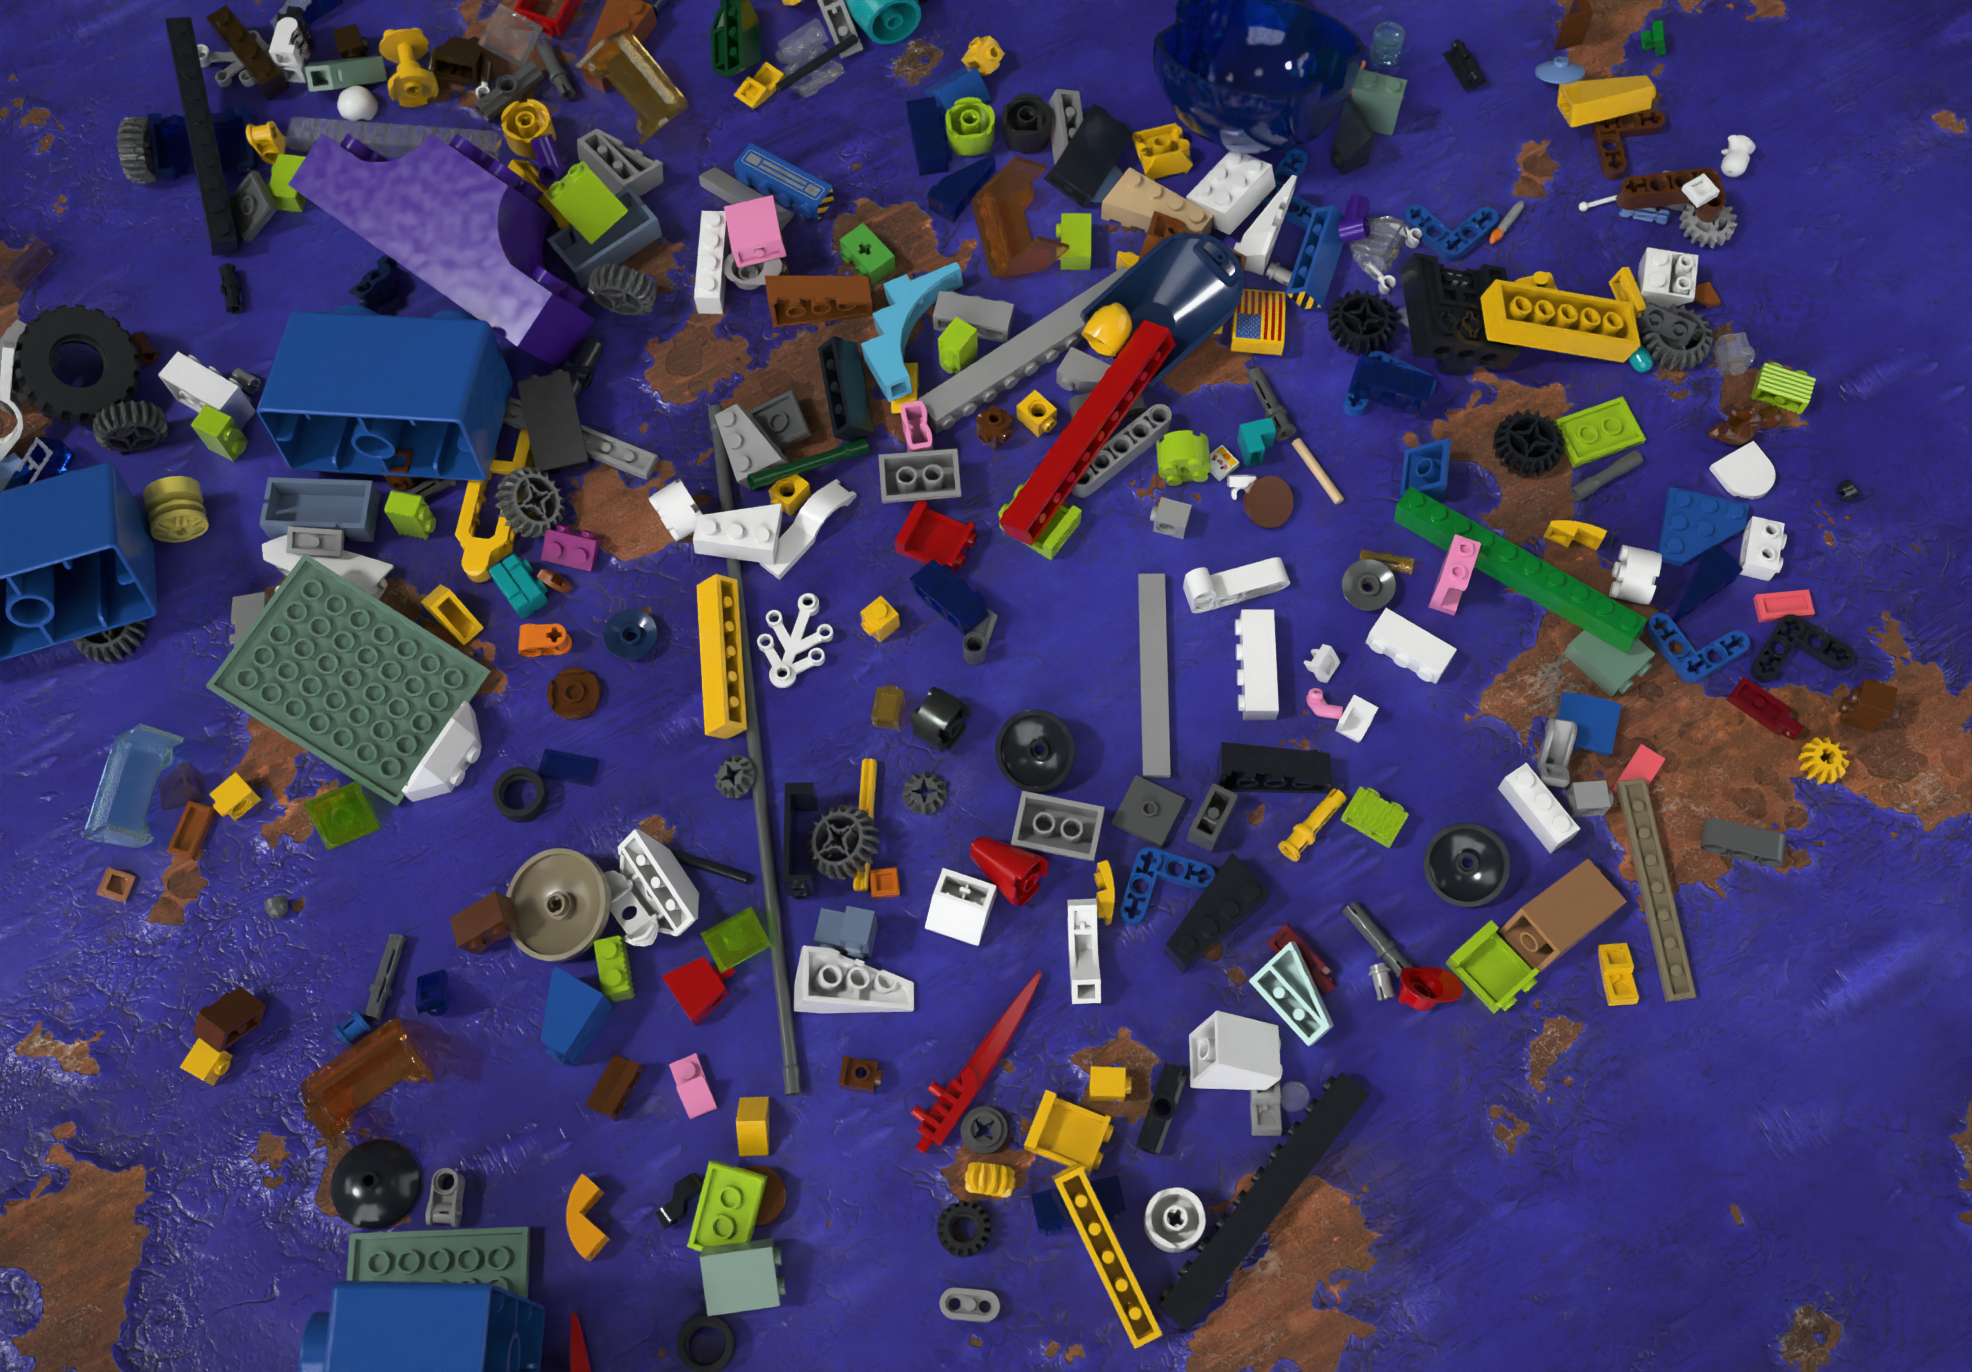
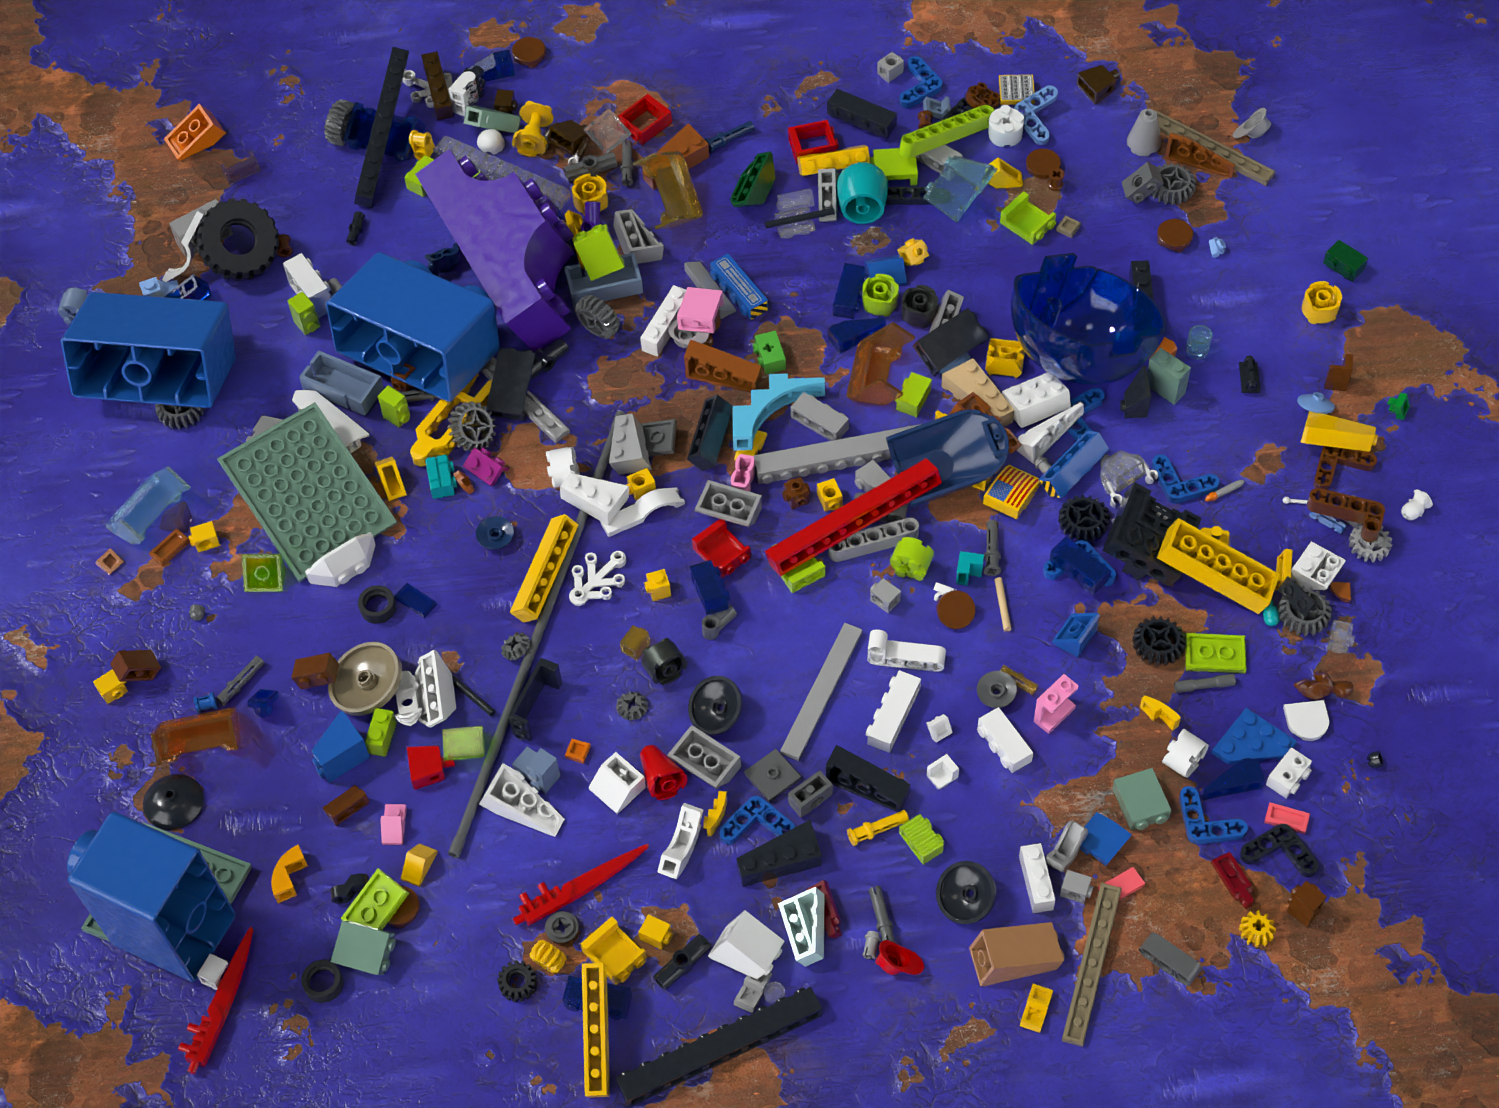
camera: 25 degrees right, 10 degrees down
dark grey gear [93,400,168,454] -> none
light yellow wheel [143,476,209,543] -> none
dark grey plate [229,170,278,242] -> none
light grey plate [286,526,344,557] -> none
light grey piece [426,1168,465,1228] -> none
orange piece [518,623,573,657] -> none
reddish brown tile [547,667,602,721] -> none
yellow slope [734,62,786,109] -> none
dark green piece [747,438,869,489] -> none
dark grey gear [806,804,881,881] -> none
reddish brown brick [838,1055,883,1095] -> none
yellow axle [853,758,877,892] -> none
lime brick [938,317,978,374] -> none
light grey plate [940,1288,1000,1323] -> none
yellow piece [1082,302,1132,357] -> none
white brick [1144,1188,1206,1253] -> none
white tile [1210,445,1240,482] -> none
bright pink arm [1306,688,1343,720] -> none
dark purple piece [1338,194,1370,243] -> none
green brick [1394,487,1647,654] -> none
lime panel [1445,920,1540,1014] -> none
white tile [1681,173,1720,208] -> none
lime brick [1751,362,1816,414] -> none

